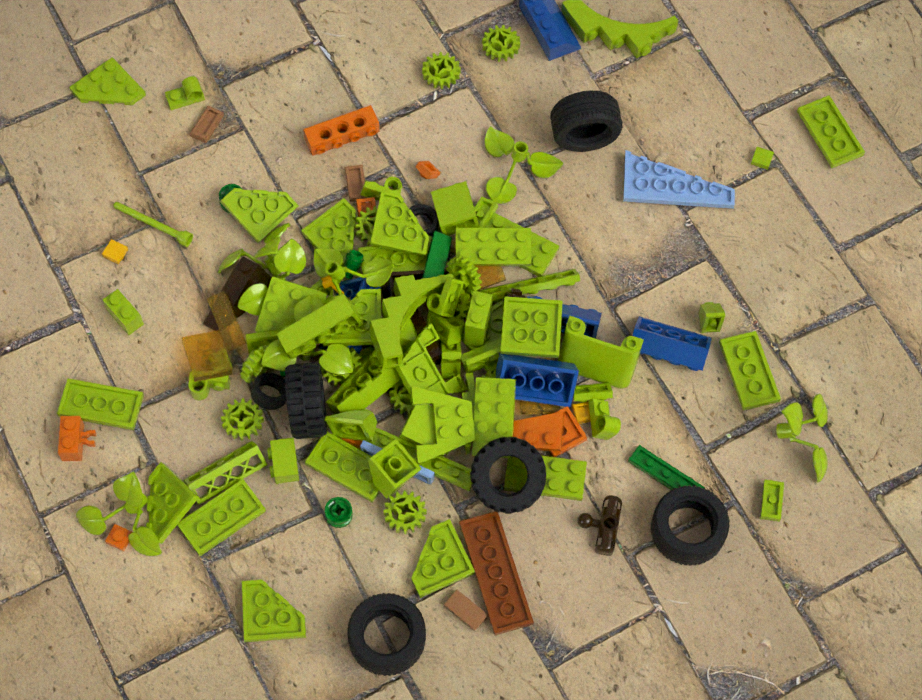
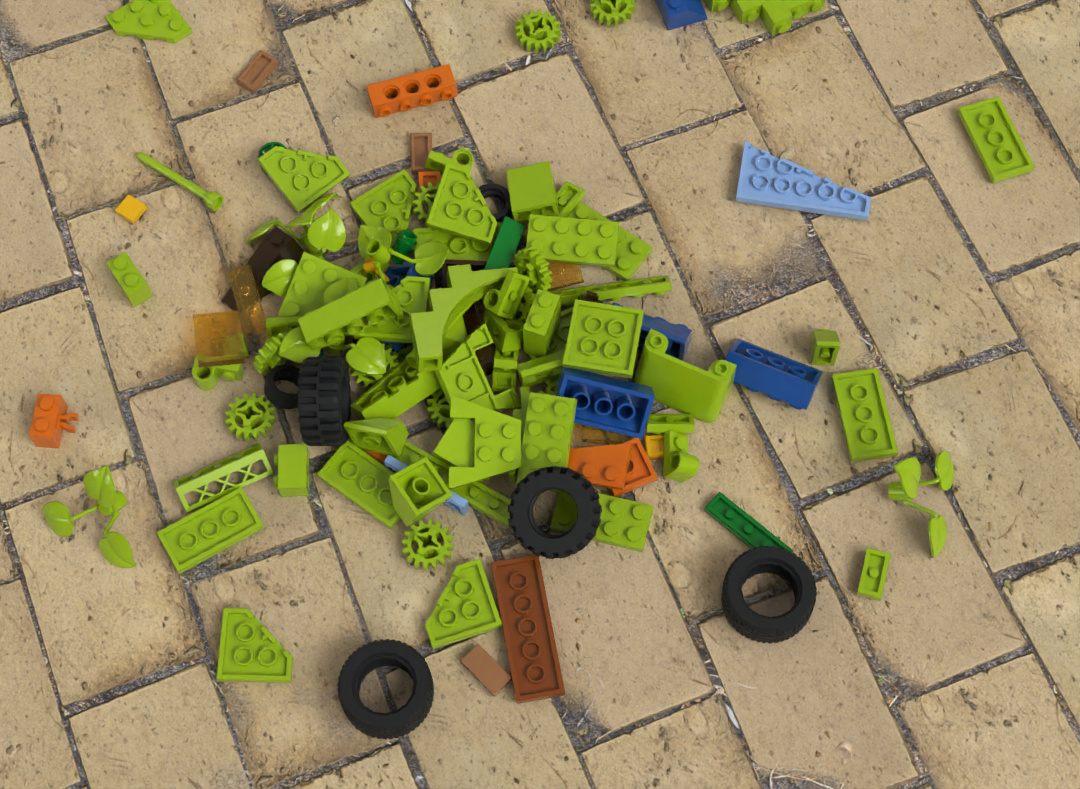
camera: 10 degrees right, 0 degrees up
lime plate [57,378,144,430] -> none
orange plate [105,524,132,552] -> none
lime plate [146,462,199,544] -> none
lime plate [165,76,205,110] -> none
green wheel [325,497,353,528] -> none
orange plate [415,161,440,179] -> none
lime plant [485,126,563,204] -> none
black tyre [550,90,623,152] -> none
dark brown piece [578,495,622,556] -> none
lime tile [751,147,774,170] -> none

